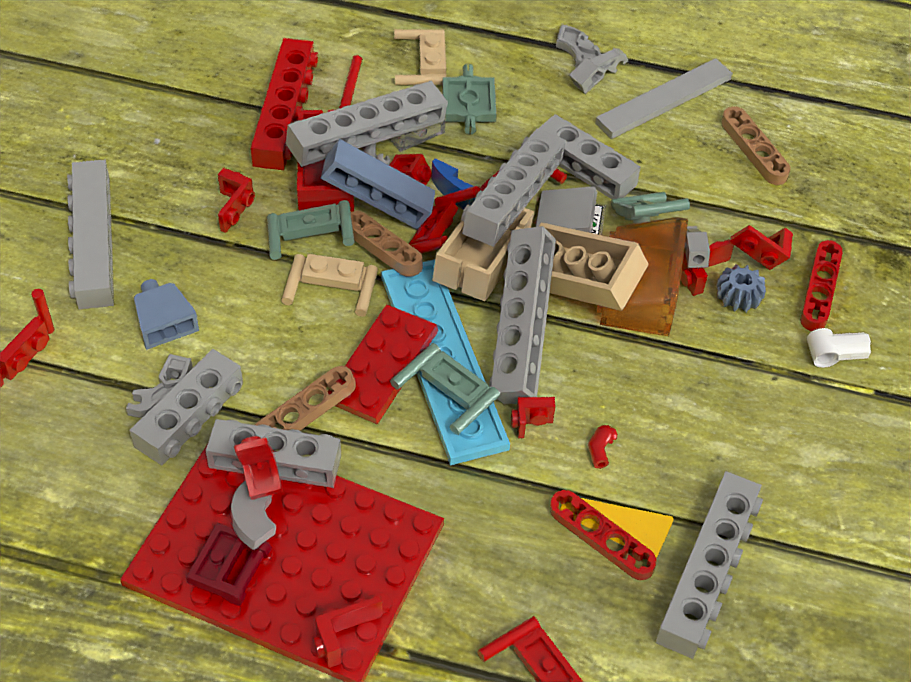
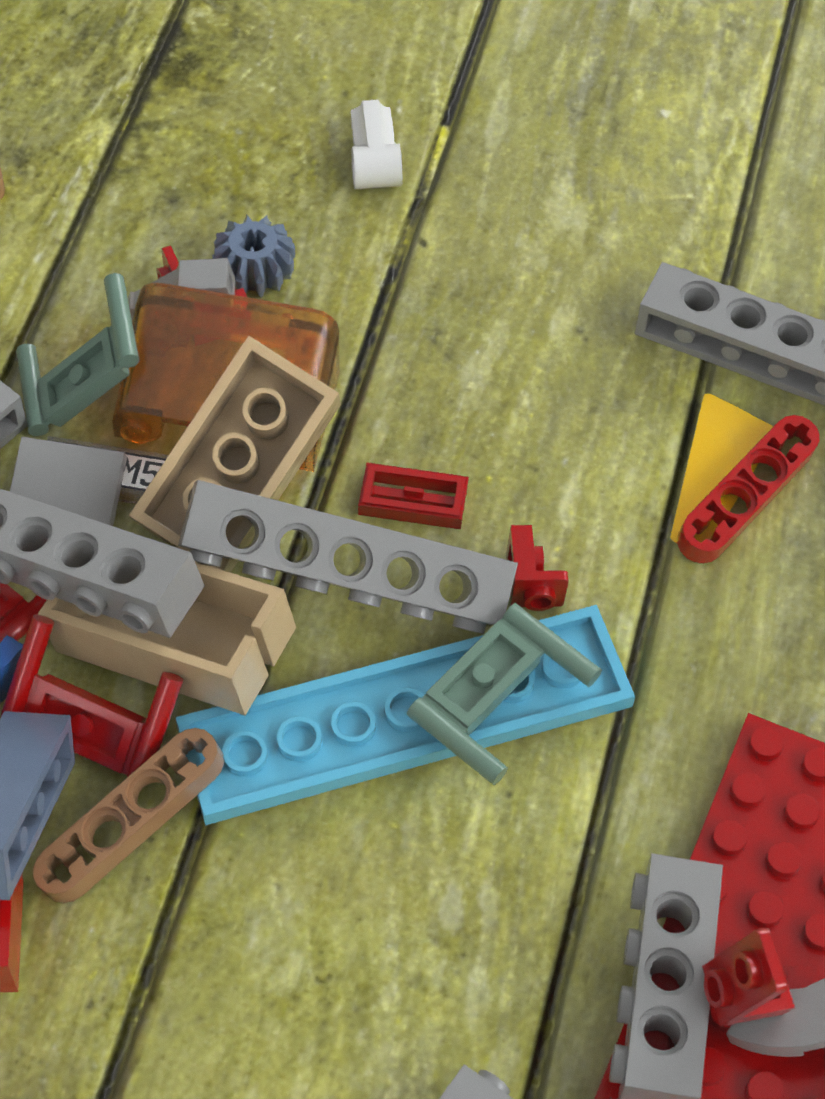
camera: 90 degrees left, 5 degrees up
medium nougat beam [255,366,356,431] -> none
sand green plate [267,200,354,260] -> none
tan plate [281,254,378,317] -> none
red plate [328,304,439,425] -> none
red arm [588,425,618,469] -> none
red bracket [730,225,793,270] -> none
red beam [800,240,843,331] -> none
none -> red tile [358,463,469,530]

